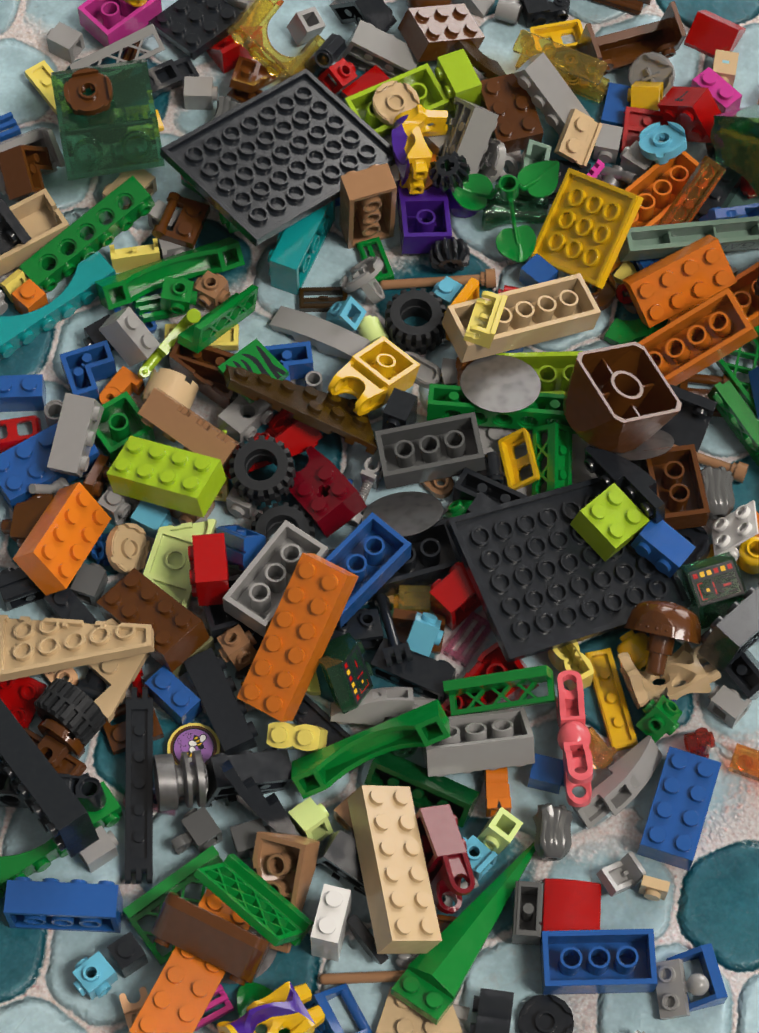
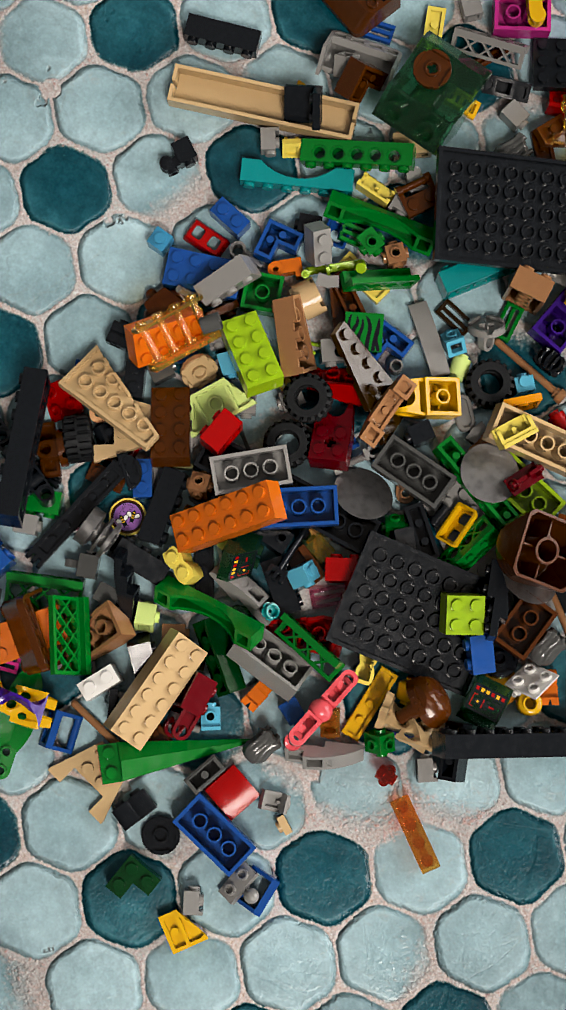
camera: 45 degrees right, 20 degrees up
orange brick [11,278,48,315] -> none
blue brick [216,524,266,571] -> none
yellowish green brick [477,807,523,854] -> none
blue brick [637,746,721,871] -> none
none -> black tile [117,453,143,491]
none -> clear yellow fence [131,293,222,373]
none -> dark grey axle [199,312,223,335]
none -> teal plate [261,602,280,621]
none -> light grey piece [316,273,339,288]
none -> medium nougat slope [358,374,417,449]
none -> dark red hinge [503,462,544,497]

